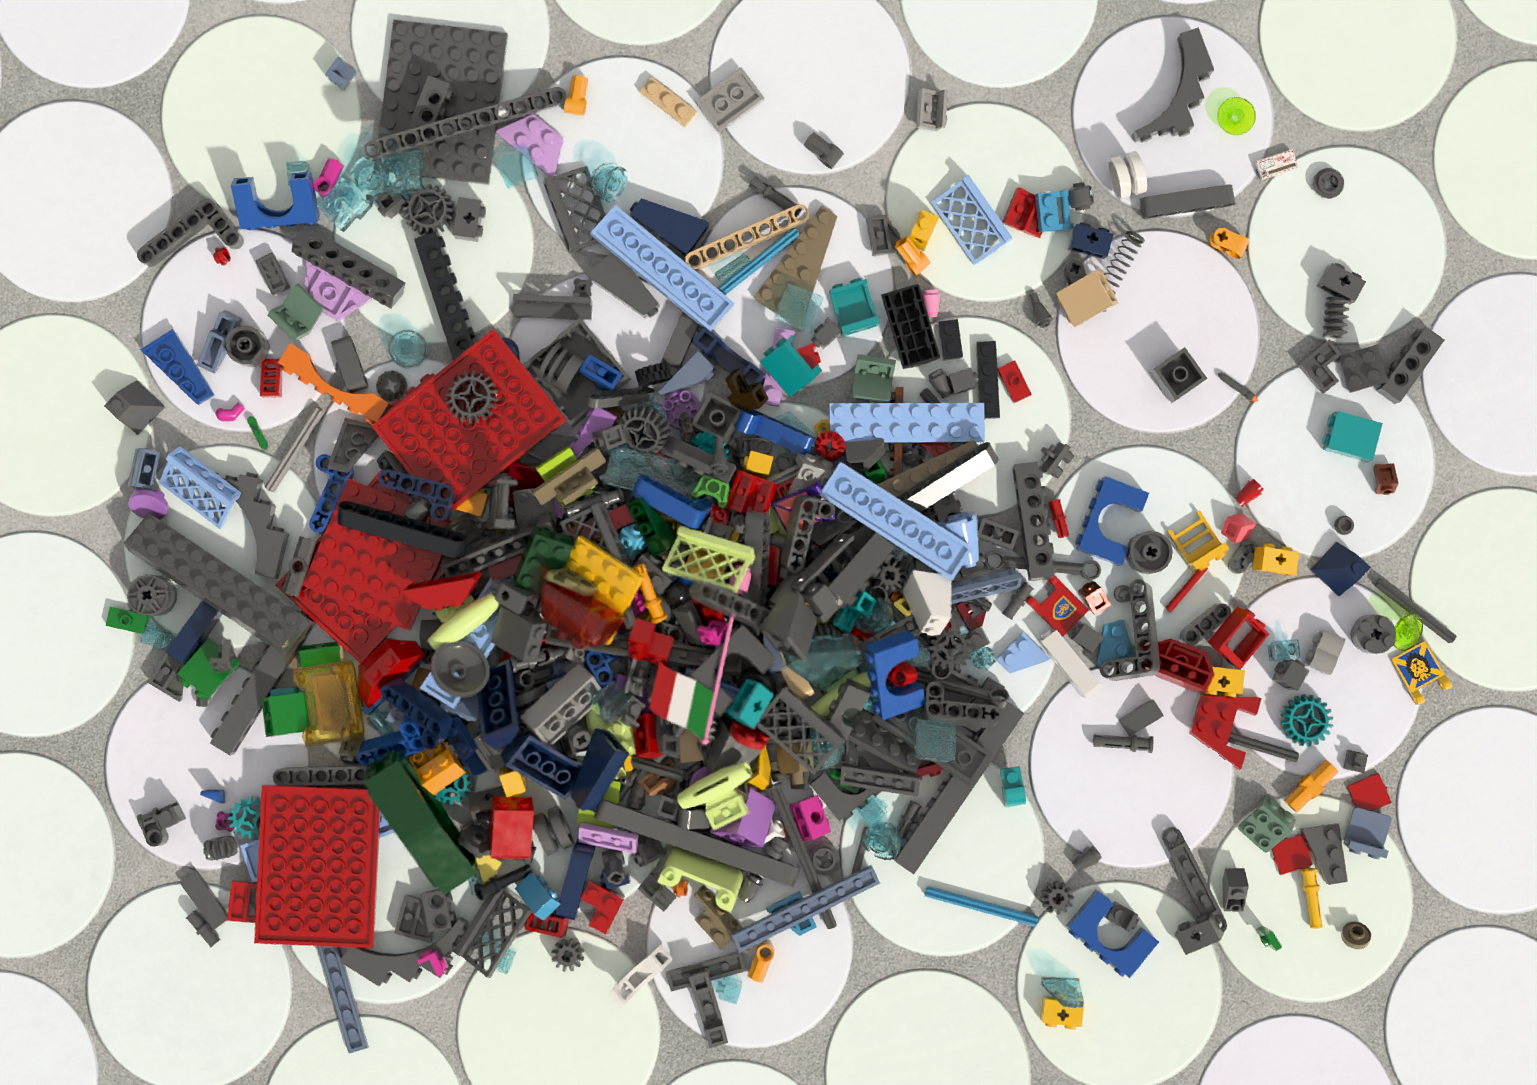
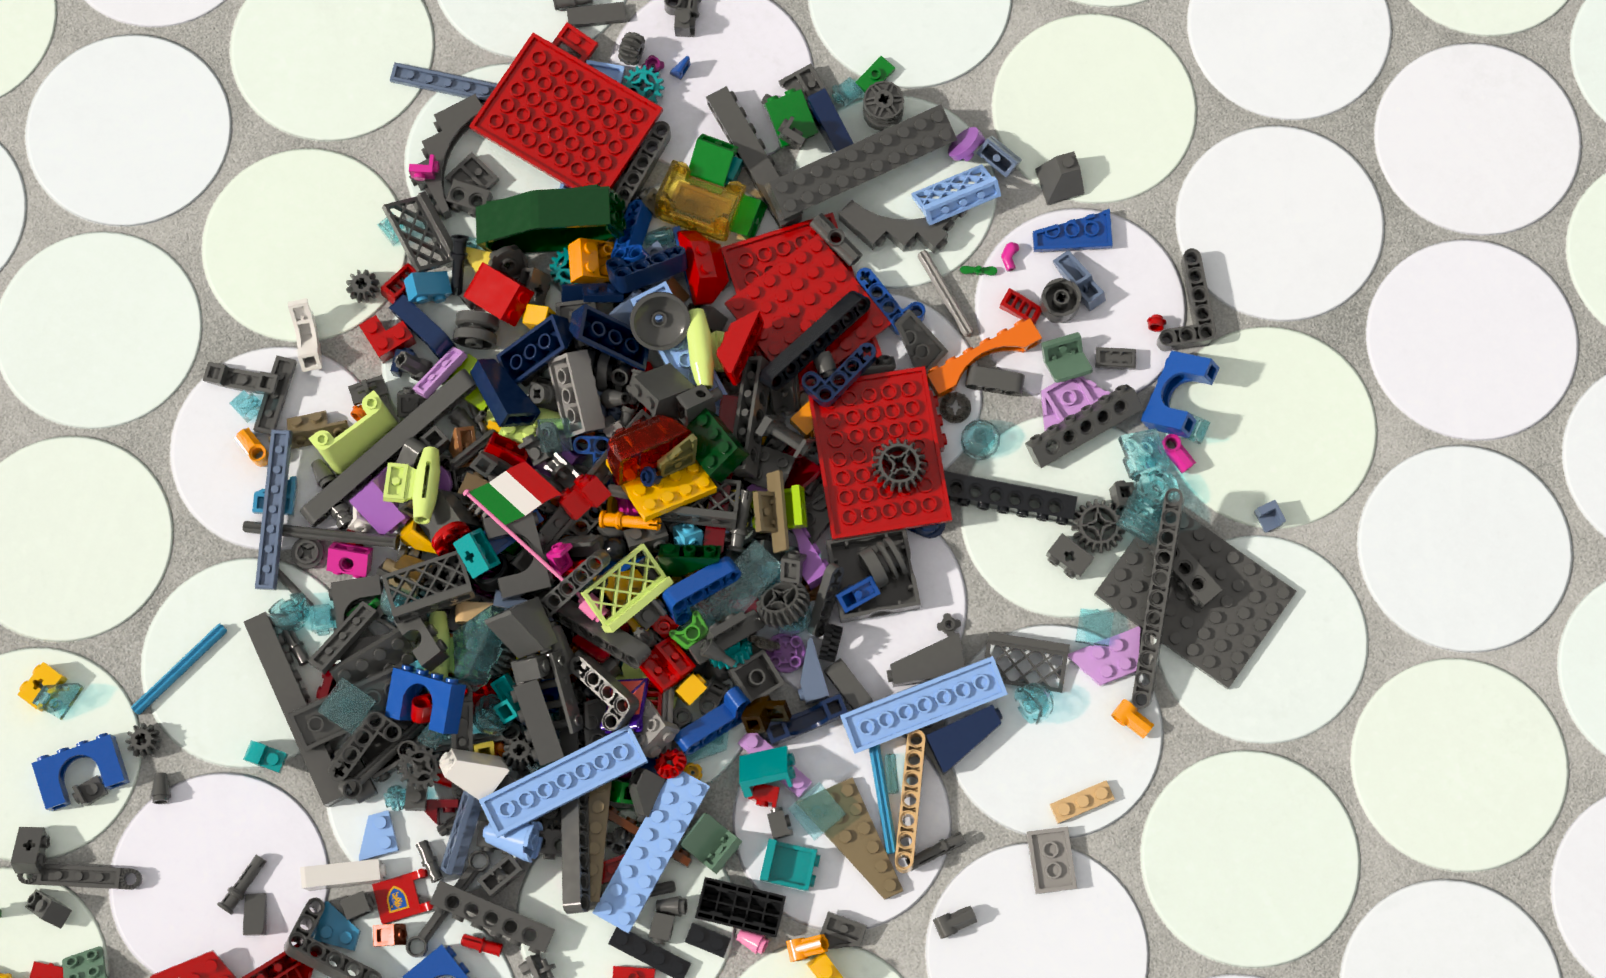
camera: 125 degrees right, 10 degrees down
dark grey fence [513,294,593,320] -> none
dark grey bush [1114,585,1130,603] -> none
none -> dark grey cone [600,389,630,409]
none -> dark blue plate [640,466,663,487]

